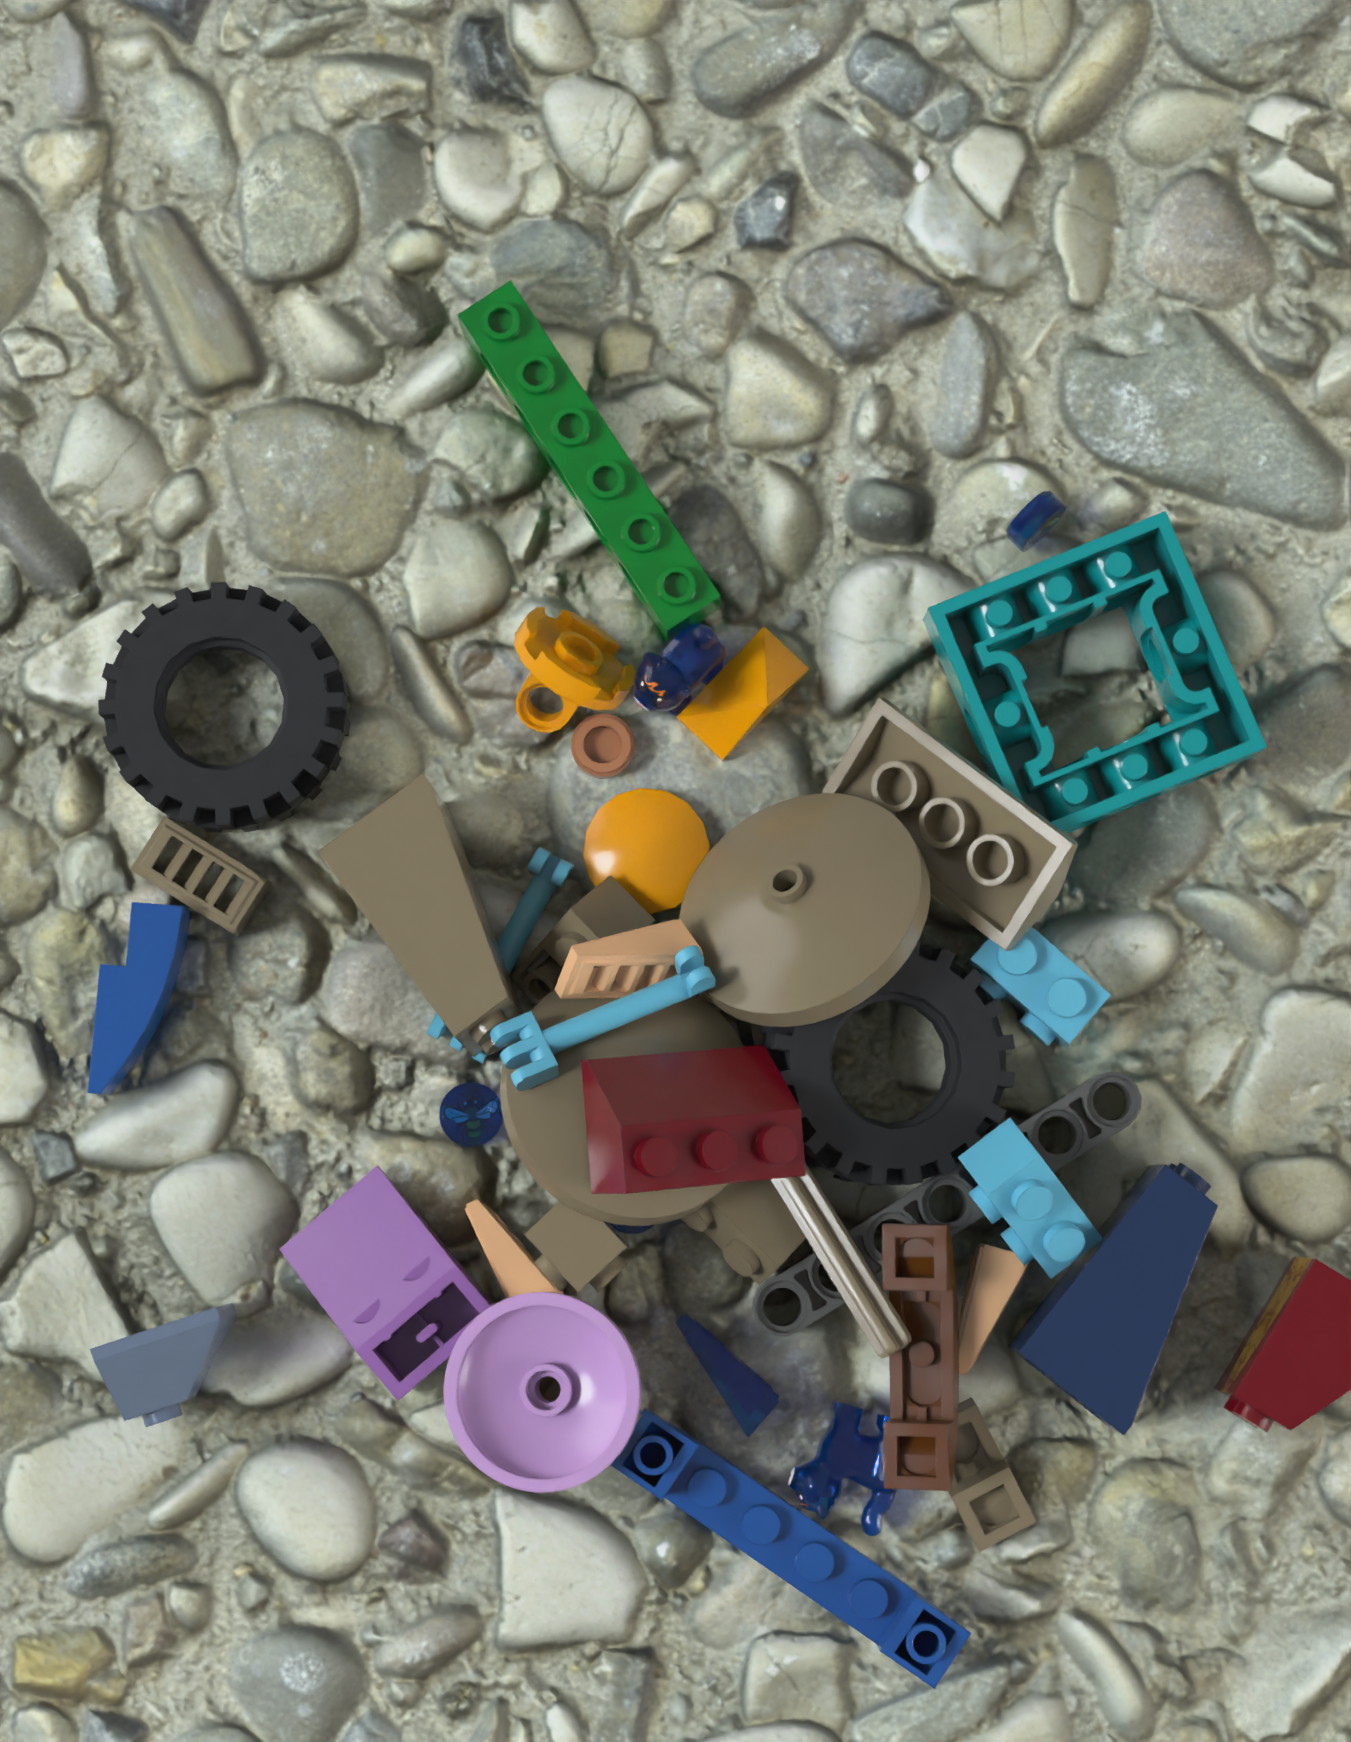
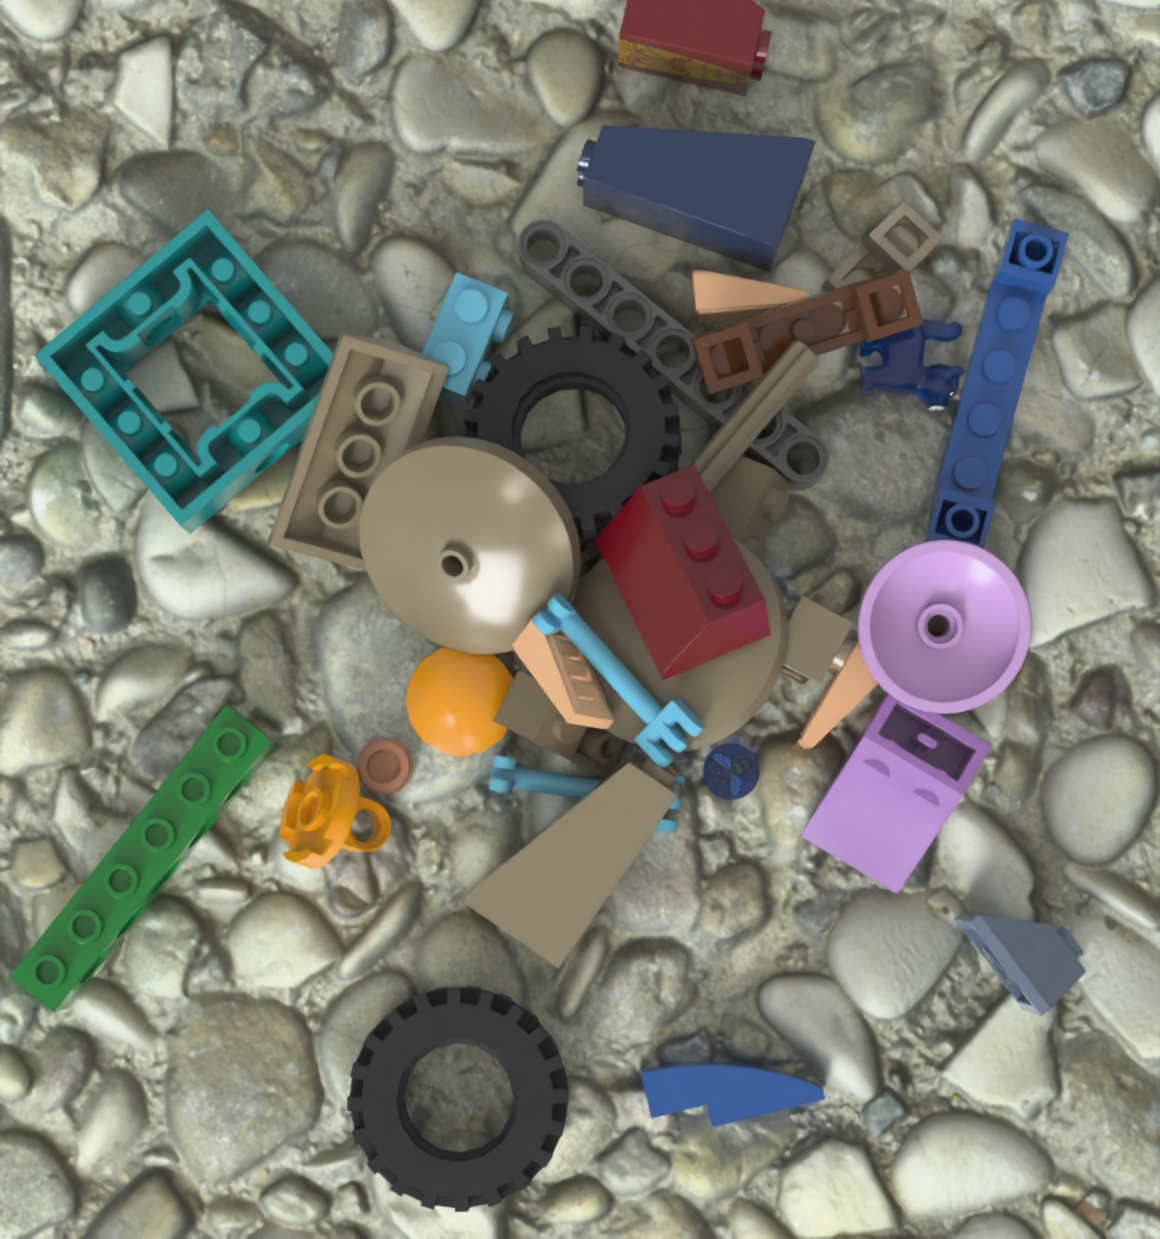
camera: 110 degrees left, 0 degrees up
dark tan slope [130,816,273,937] -> none
clear blue animal [633,622,726,716] -> none
clear blue slope [675,1312,780,1437] -> none
light orange slope [677,626,810,762] -> none
medium azure brick [958,1117,1103,1279] -> none
clear blue tile [1006,491,1067,552] -> none

